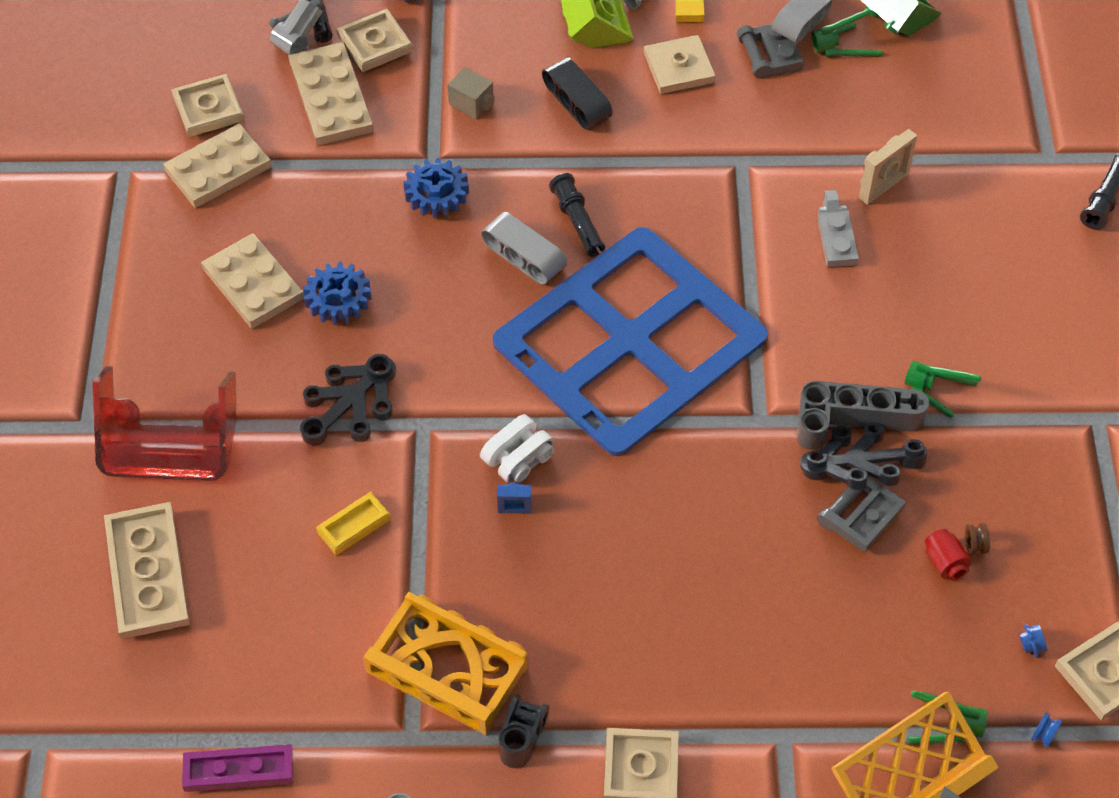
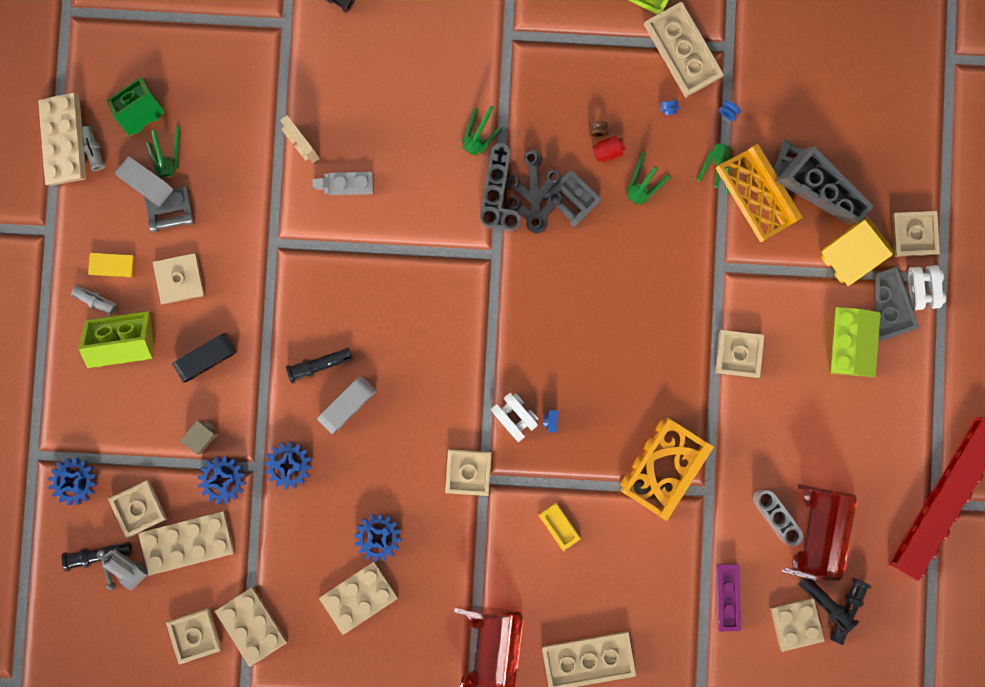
camera: 90 degrees left, 30 degrees up
black plant [300,354,396,446] -> none
blue window [493,227,768,456] -> none
black piece [499,694,550,768] -> none
none -> blue gear [198,456,247,504]
none -> tan plate [445,449,492,496]
none -> green plant [626,152,671,206]

